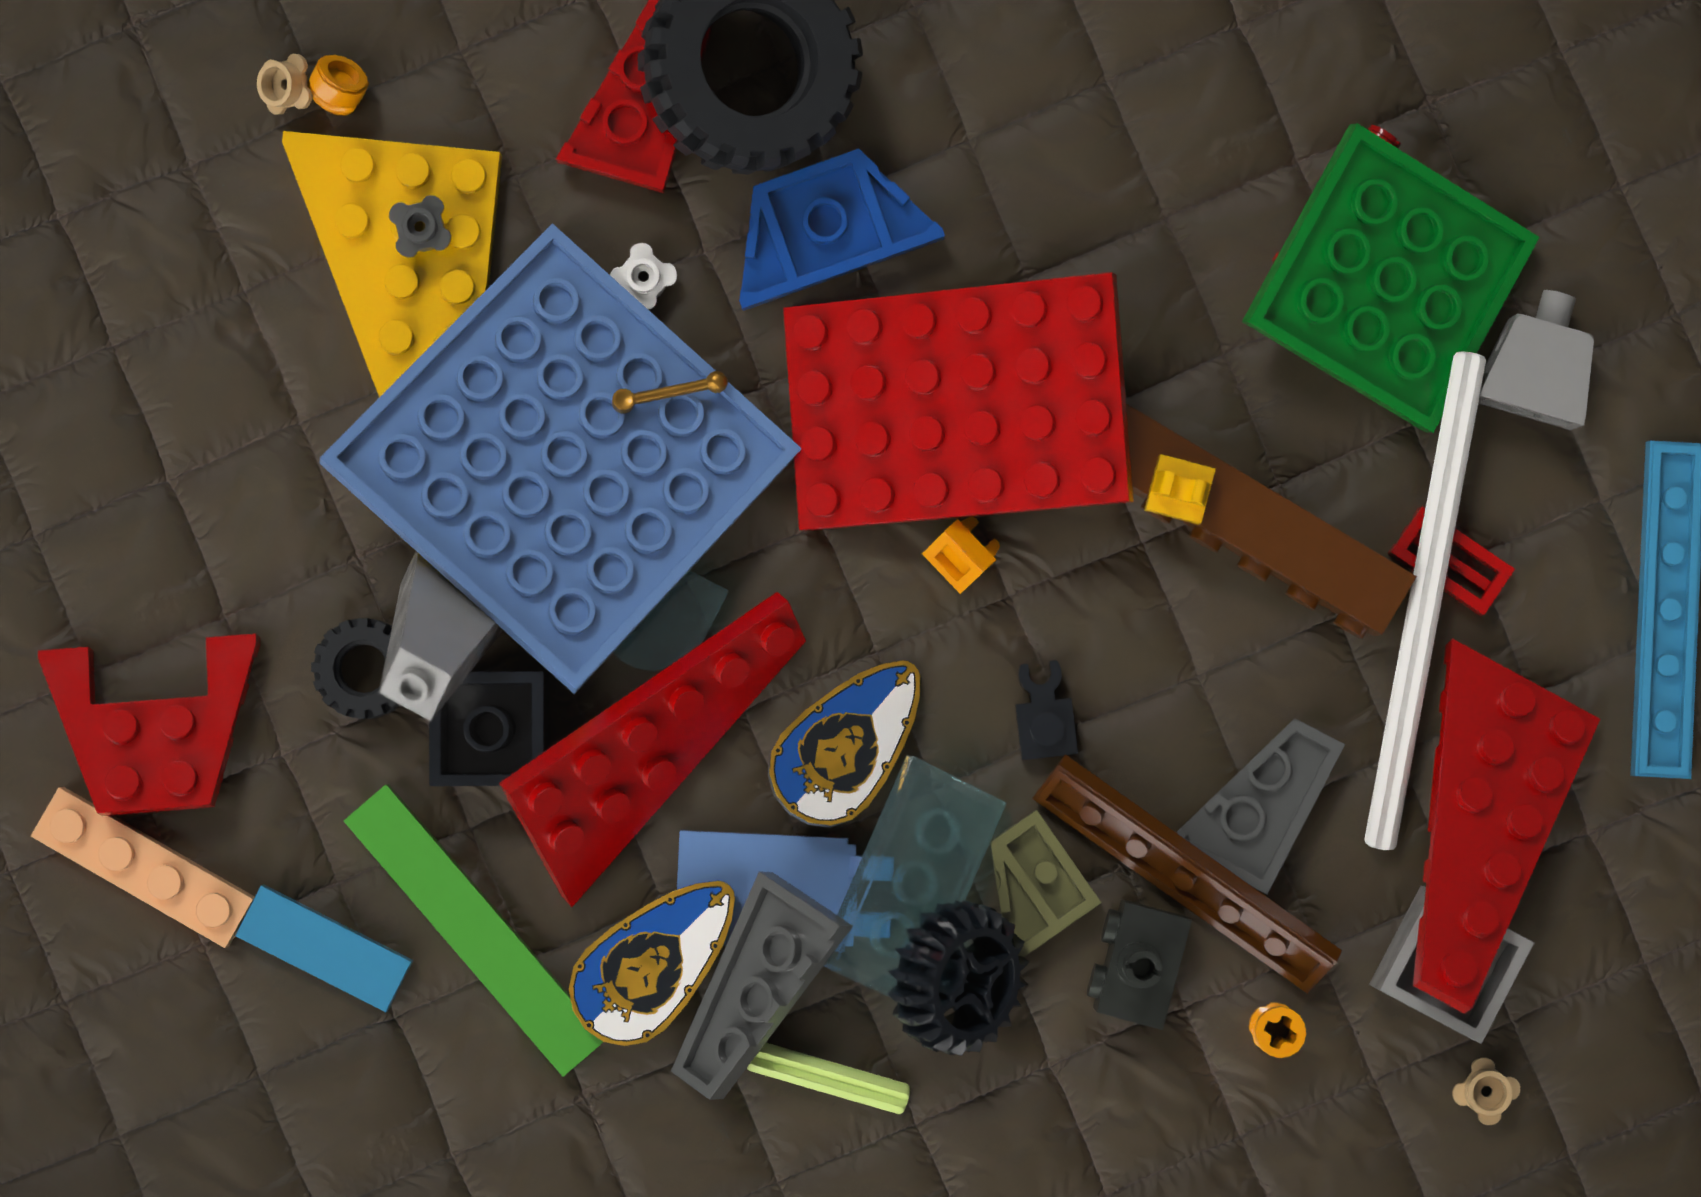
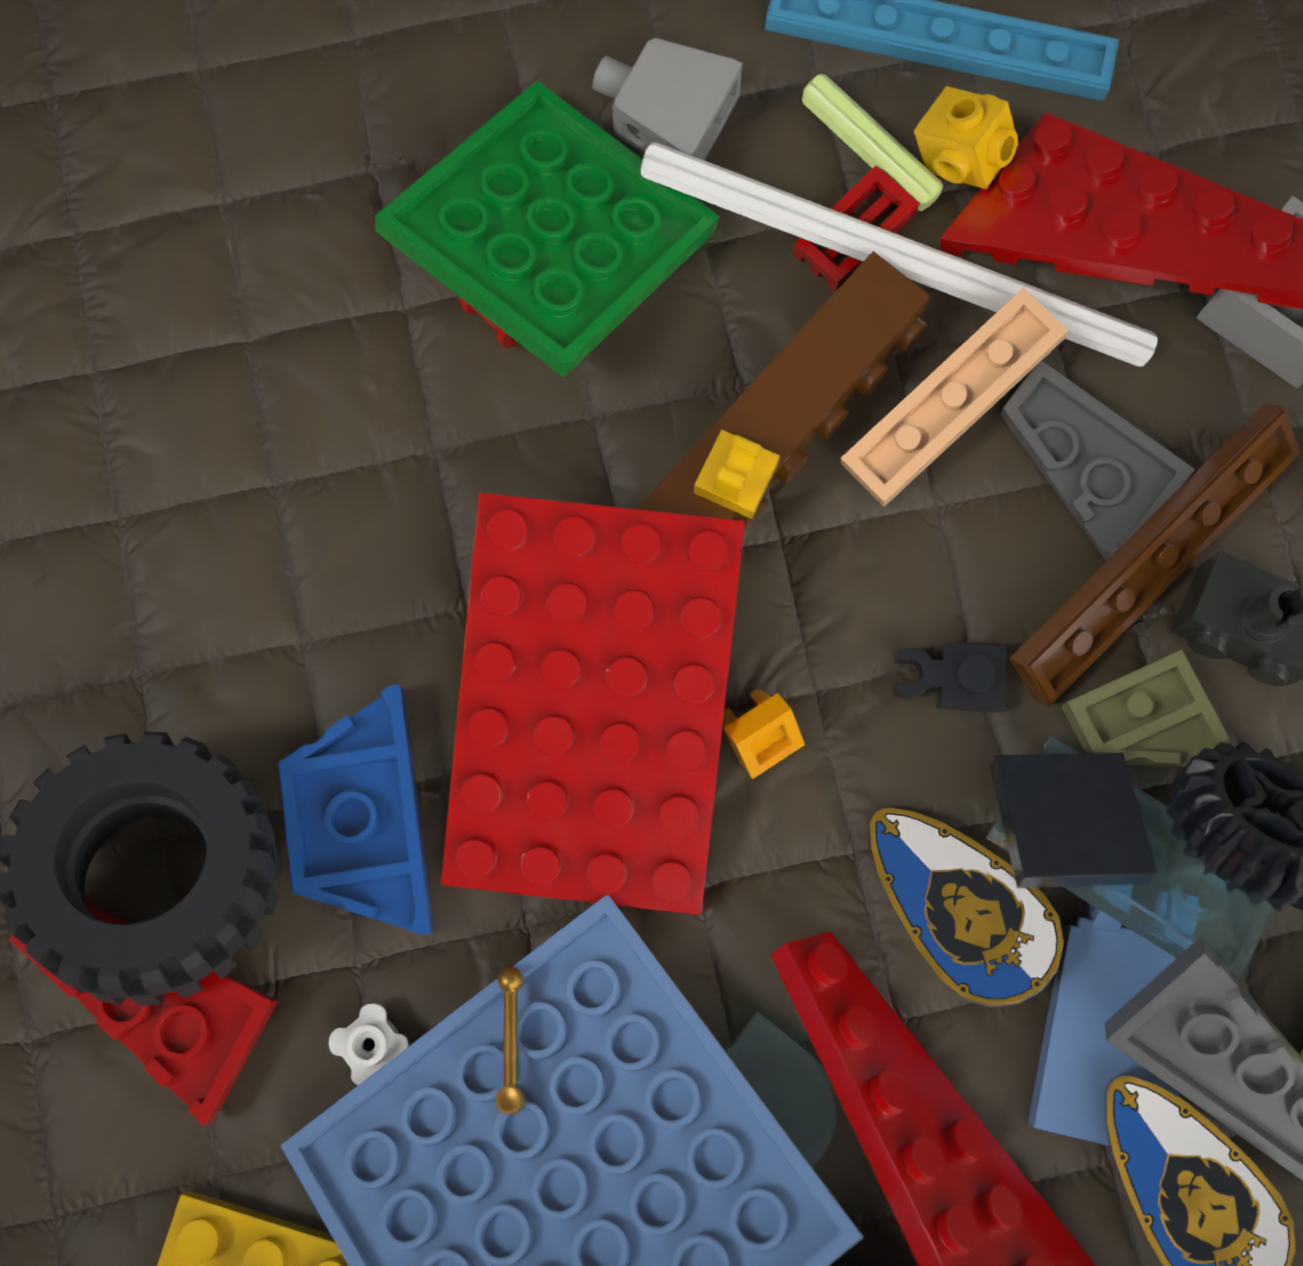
camera: 75 degrees left, 10 degrees down
none -> yellowish green axle [802,74,943,211]
none -> light nougat plate [841,288,1069,507]
none -> yellow brick [914,86,1019,189]
none -> black tile [990,753,1158,888]

